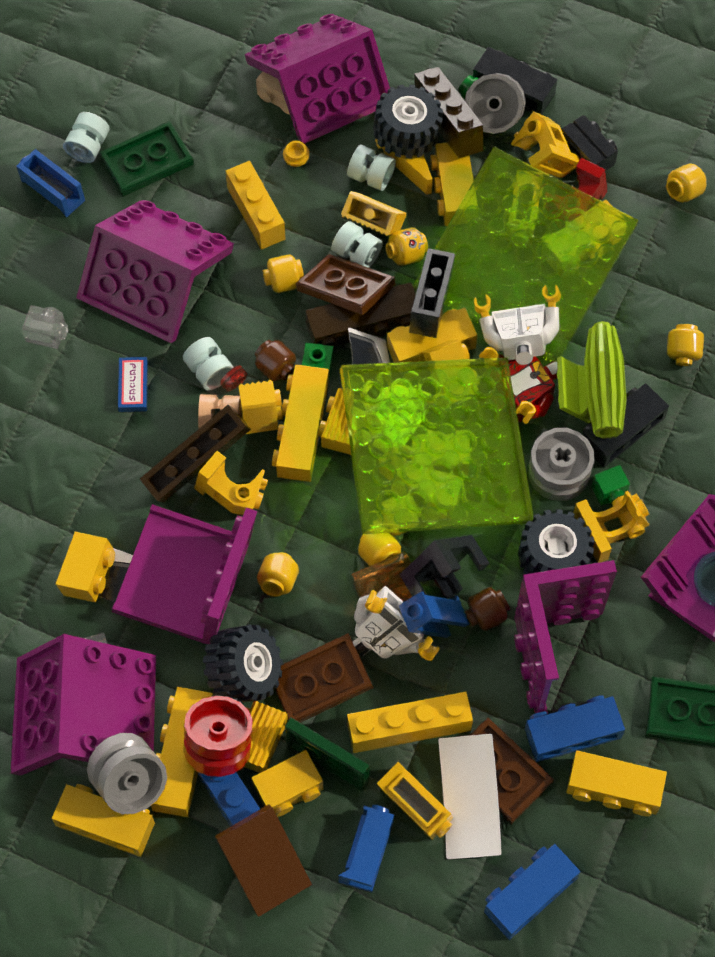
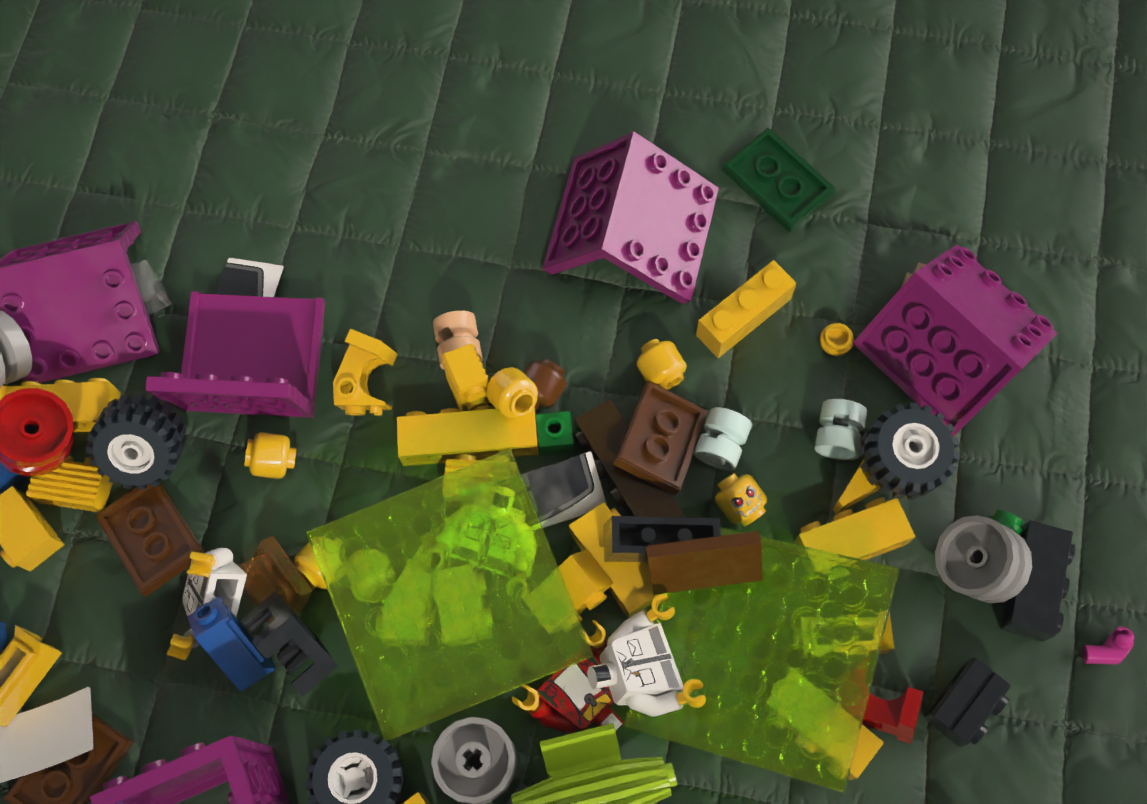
camera: 80 degrees right, 5 degrees up
blue window [16,149,85,218] -> none
clear brick [22,305,68,349] -> none
yellow brick [56,532,115,603] -> none
light aqua wheel [63,112,110,163] -> none
tile [118,357,148,412] -> none
dark brown brick [140,405,251,503] -> none
light aqua wheel [183,337,234,390] -> none
clear red tile [220,365,248,391] -> none
dark green tile [285,718,370,791] -> none
yellow brick [341,191,406,236] -> none
yellow brick [347,692,473,753] -> none
dark brown brick [414,67,483,158] -> none
reddish brown head [464,587,510,631] -> none
yellow tile [511,111,580,178] -> none
none -> yellow head [486,367,538,419]
none -> reddish brown tile [646,531,762,595]
none -> dark pink arm [1081,627,1134,665]

